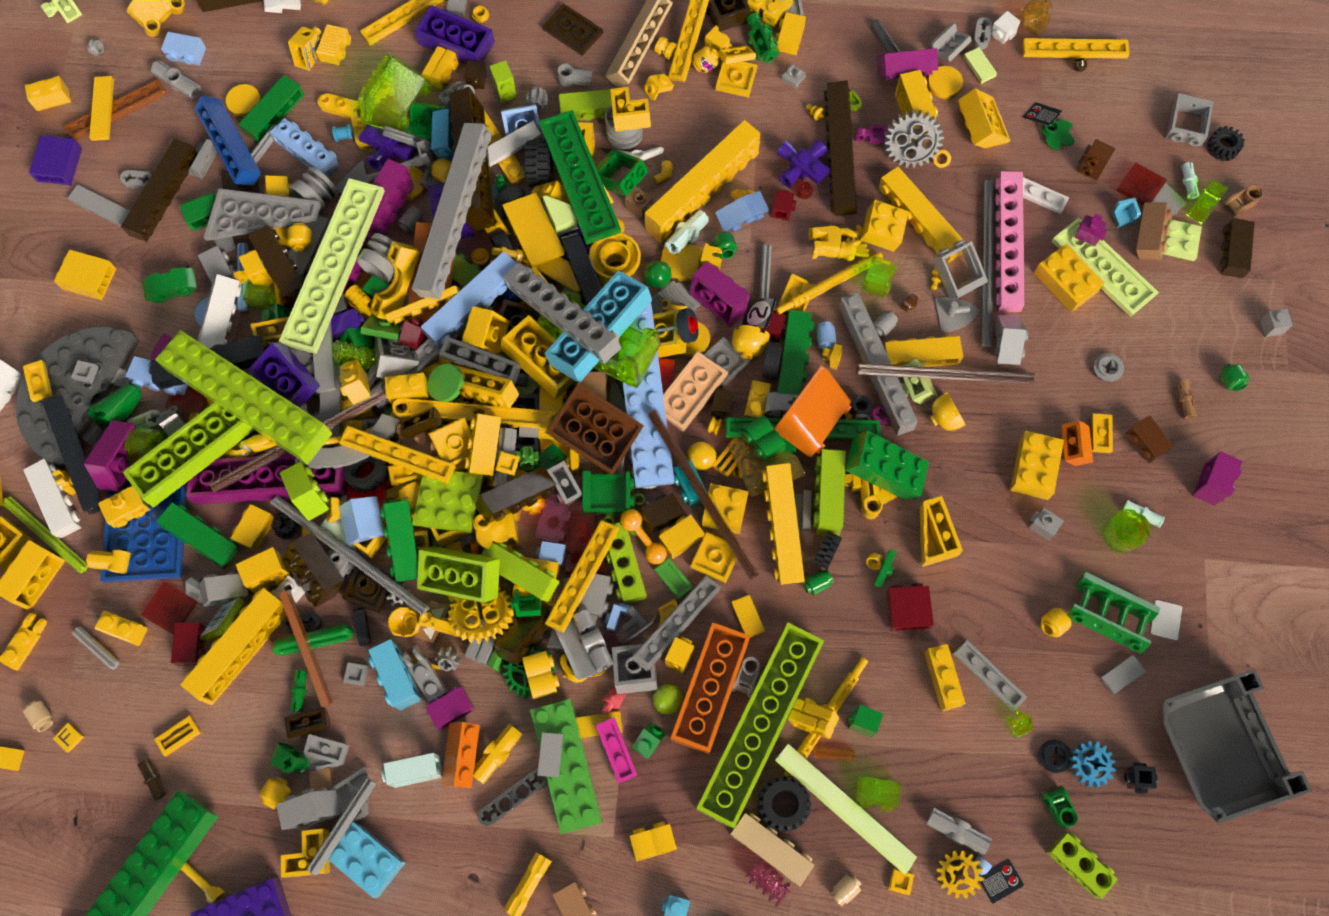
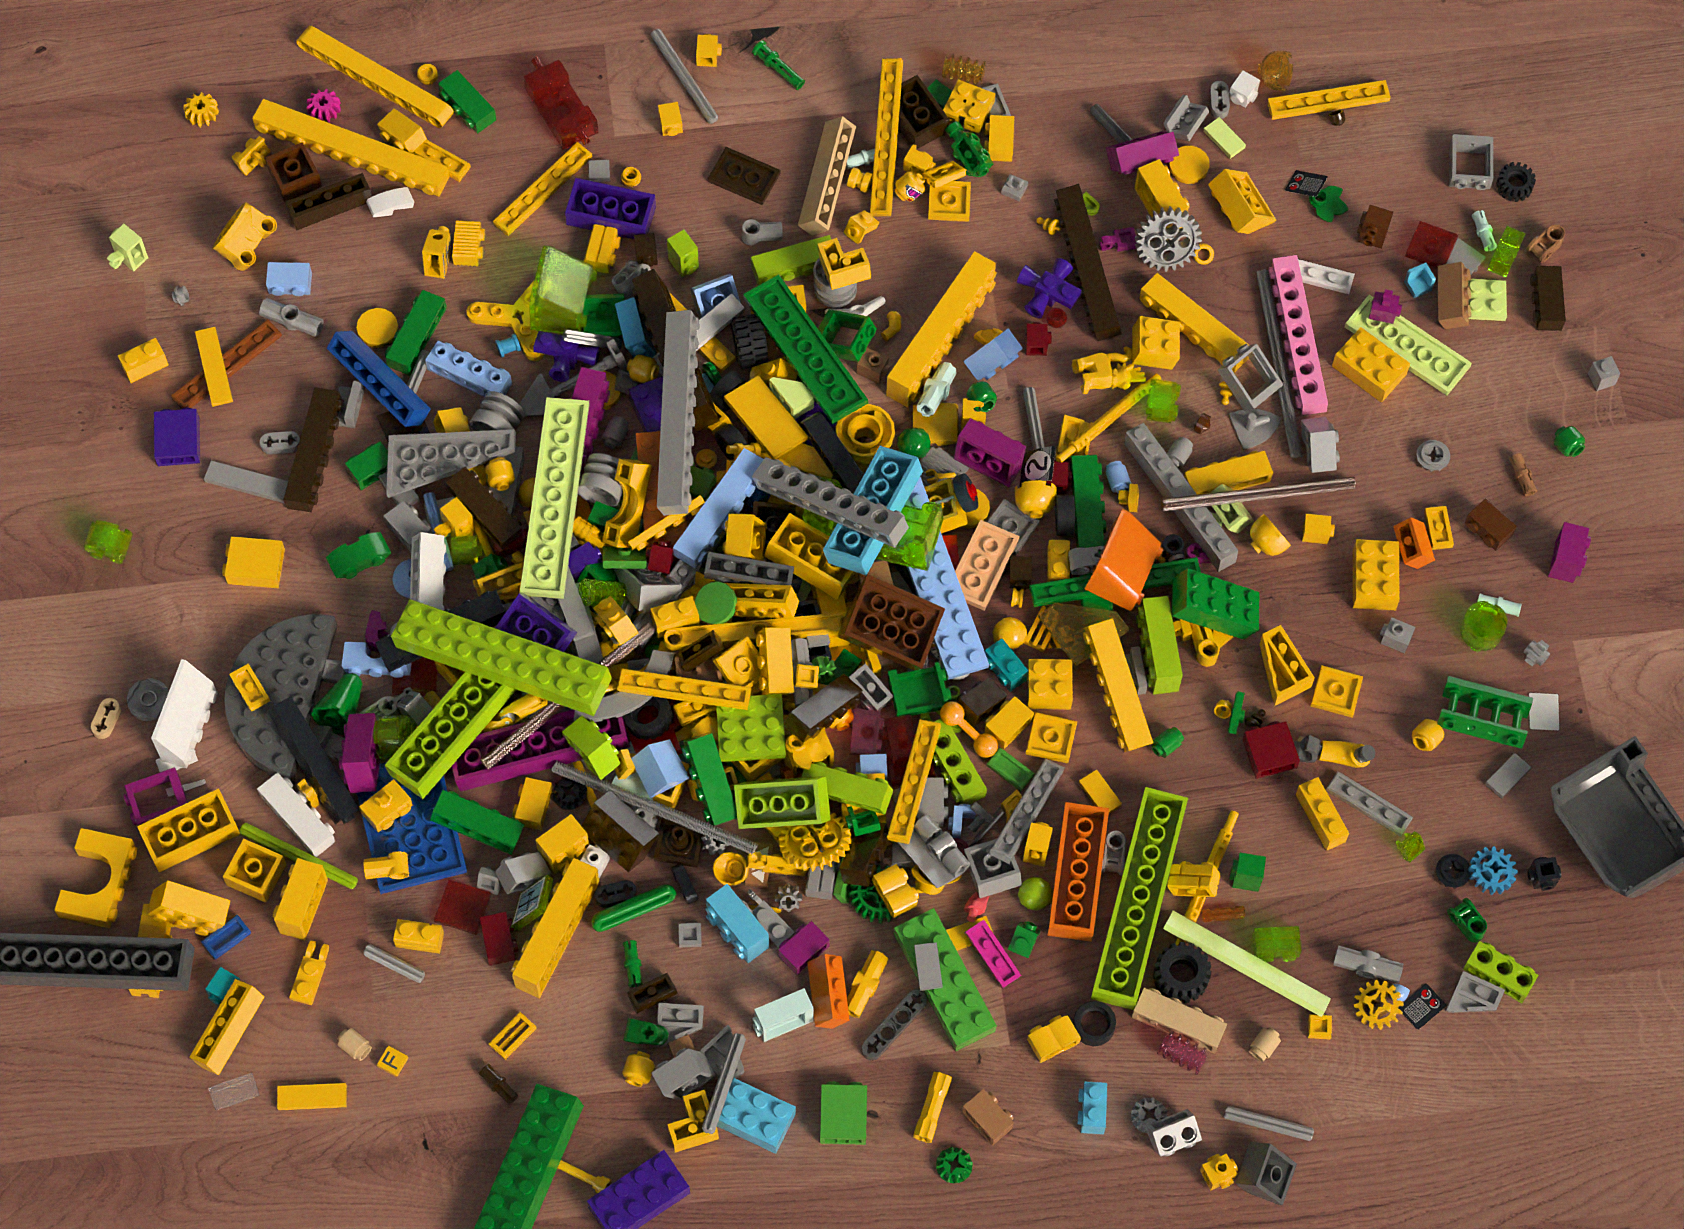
camera: 15 degrees left, 5 degrees down
light grey tile [71,360,99,384] -> none
dark orange tile [279,590,333,707] -> none
light grey gear [526,87,548,111] -> none
reddish brown axle [648,409,759,580] -> none
green brick [743,415,786,462] -> none
black tyre [813,531,842,569] -> none
none -> bright green brick [820,1081,867,1145]
none -> light aqua pin [846,148,875,169]
none -> black tyre [1073,1001,1116,1047]
none -> dark brown hair [1245,709,1266,729]
none -> piece [1294,735,1375,768]
none -> yellow brick [1302,514,1335,544]
none -> yellow tile [1310,665,1363,718]
none -> light grey wing [1446,971,1505,1013]
none -> light grey gear [1523,640,1550,667]

